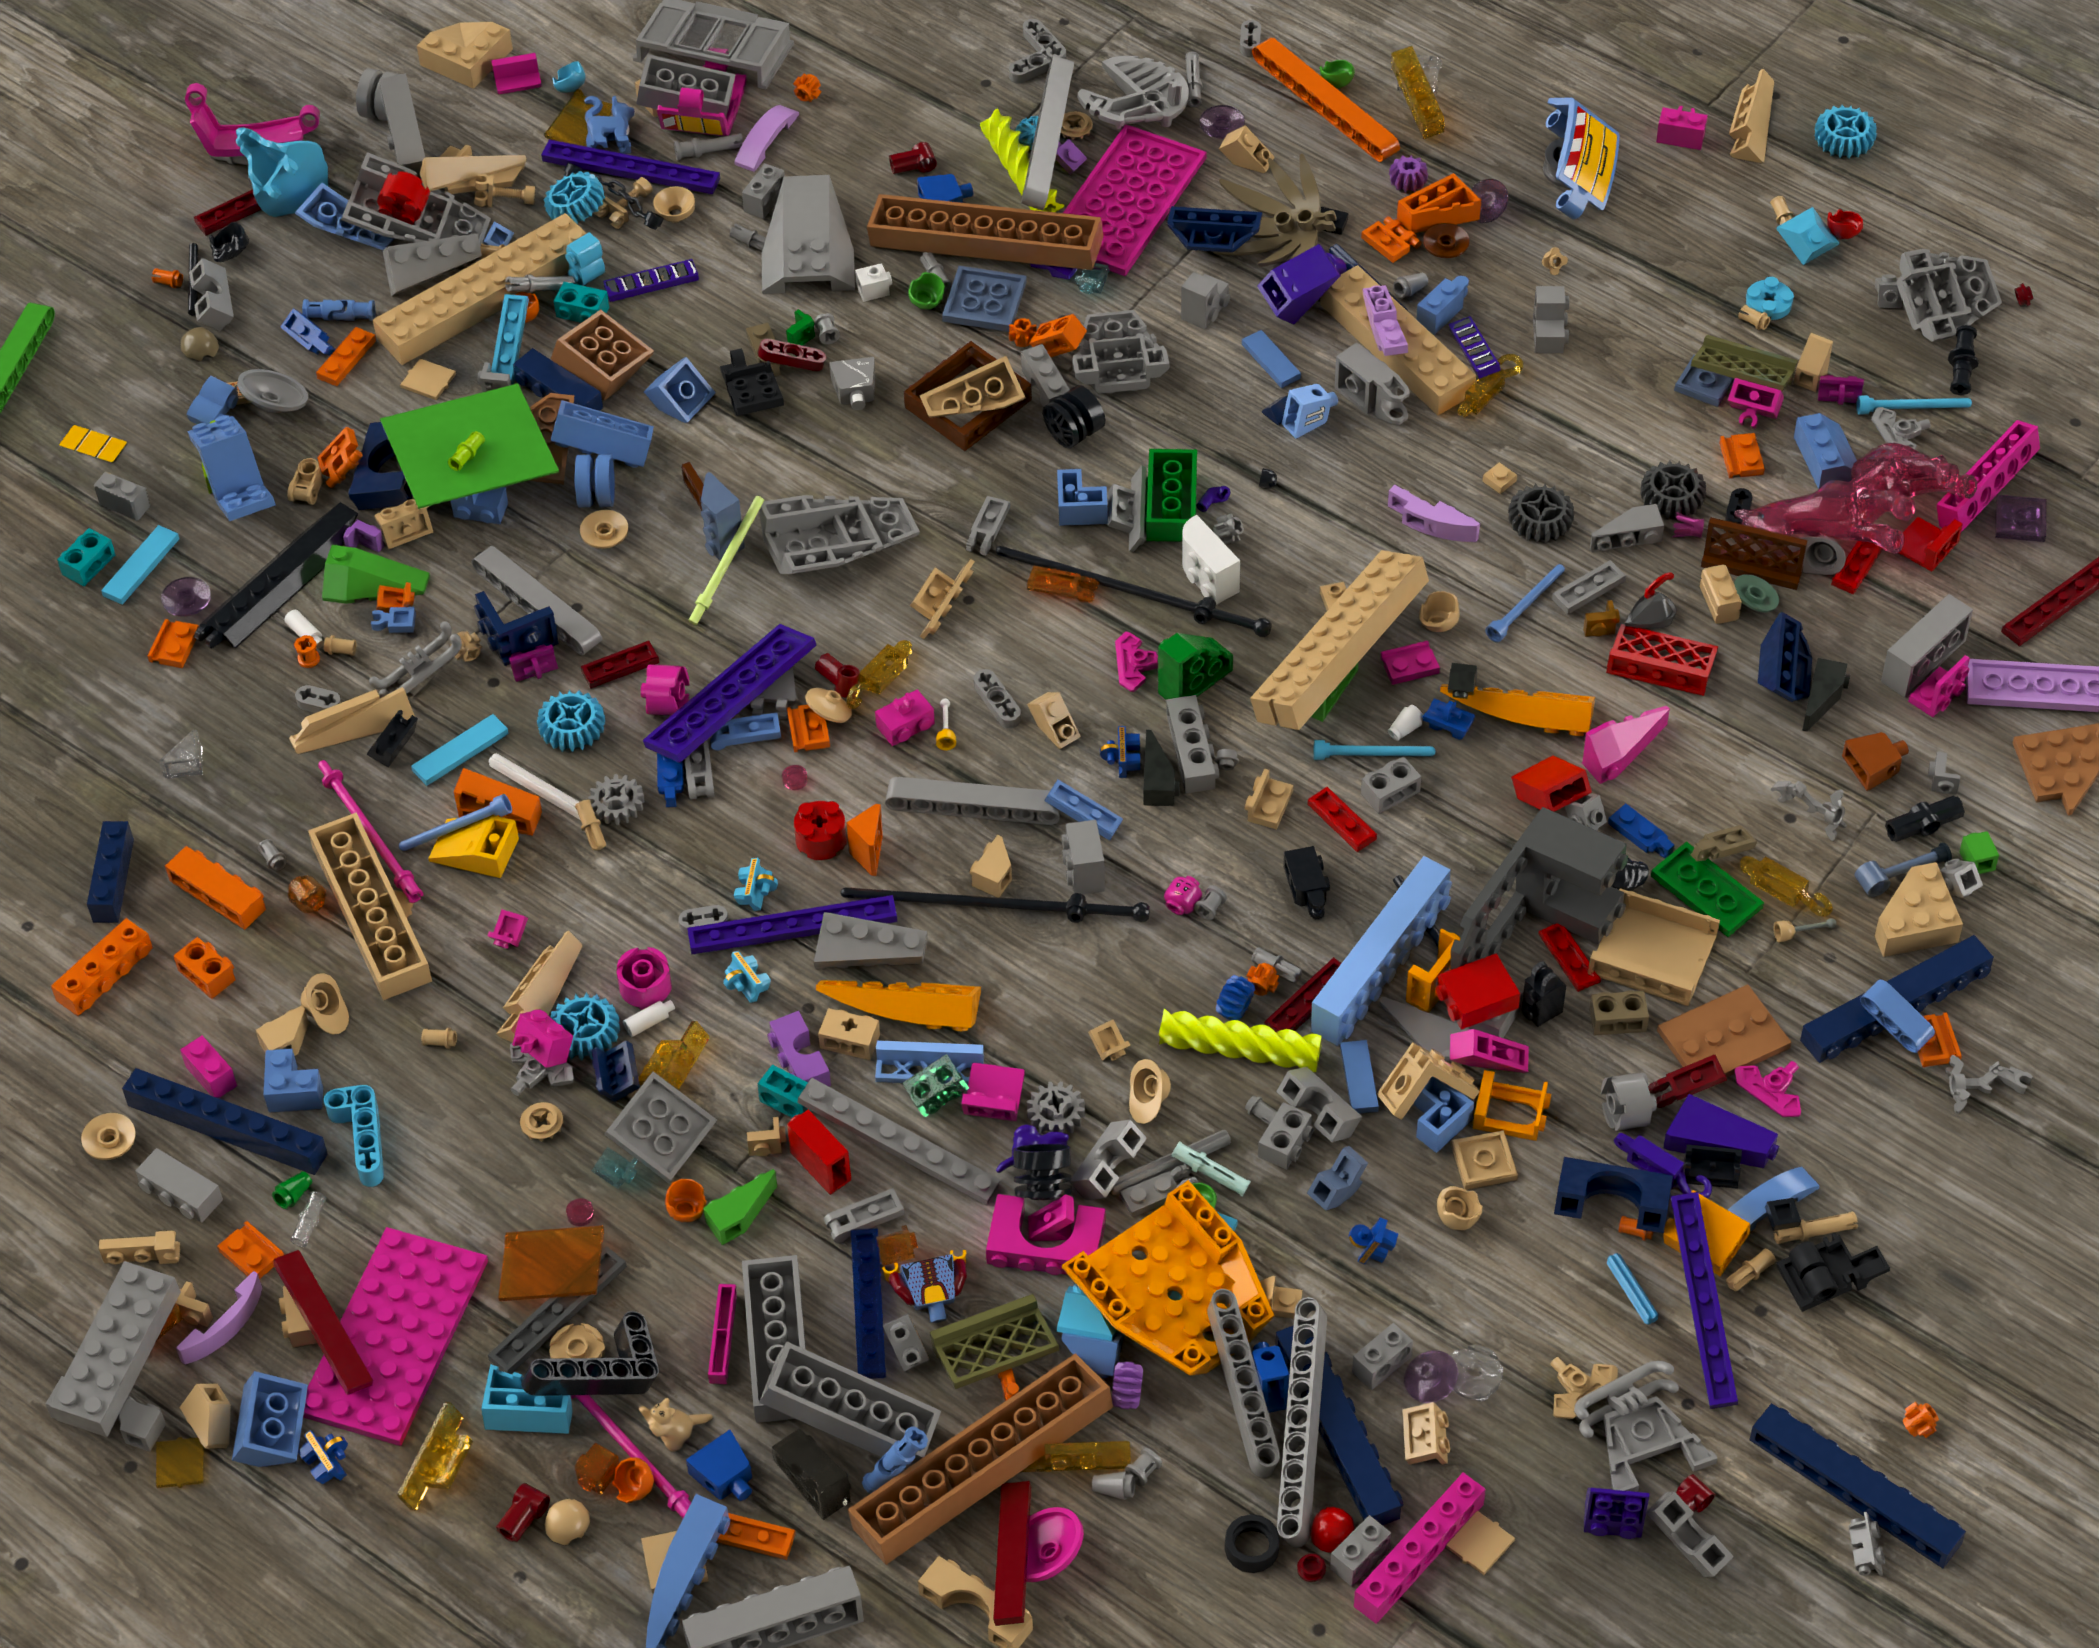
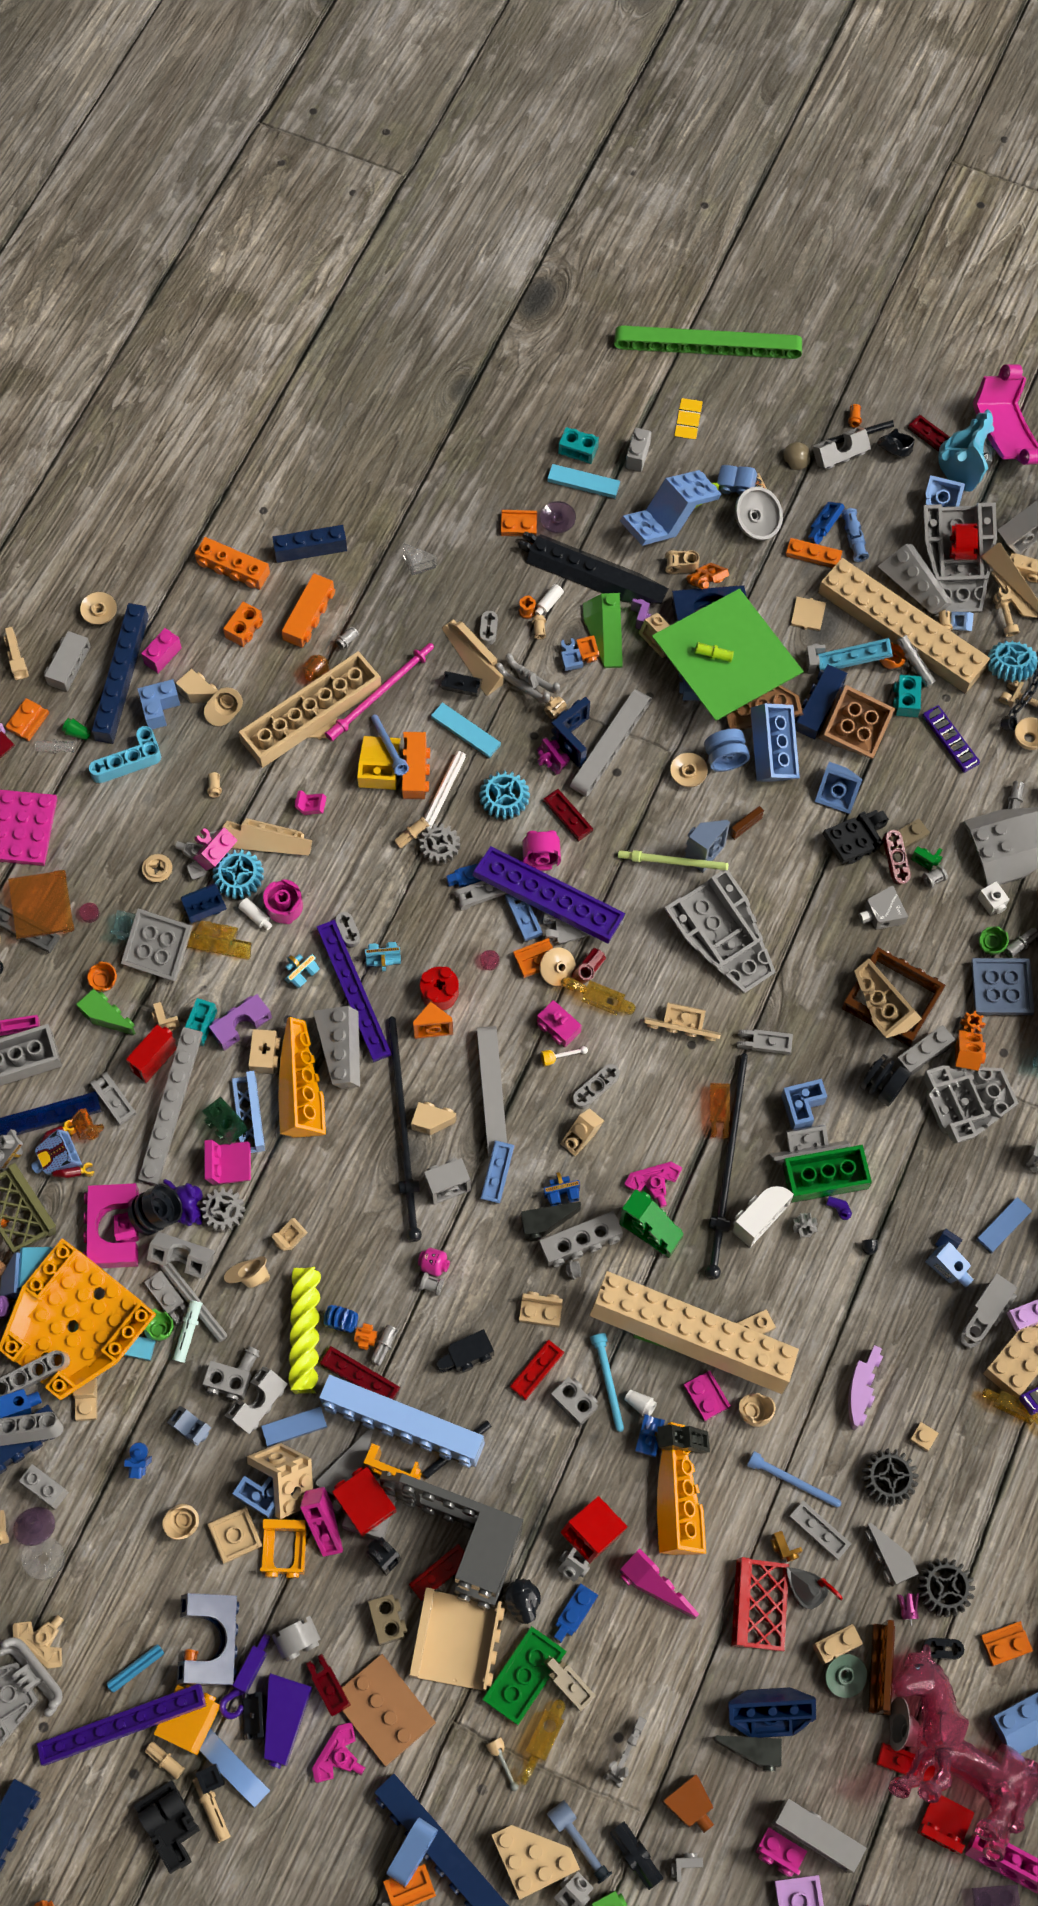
camera: 75 degrees right, 15 degrees up
medium azure brick [565,232,605,286] -> none

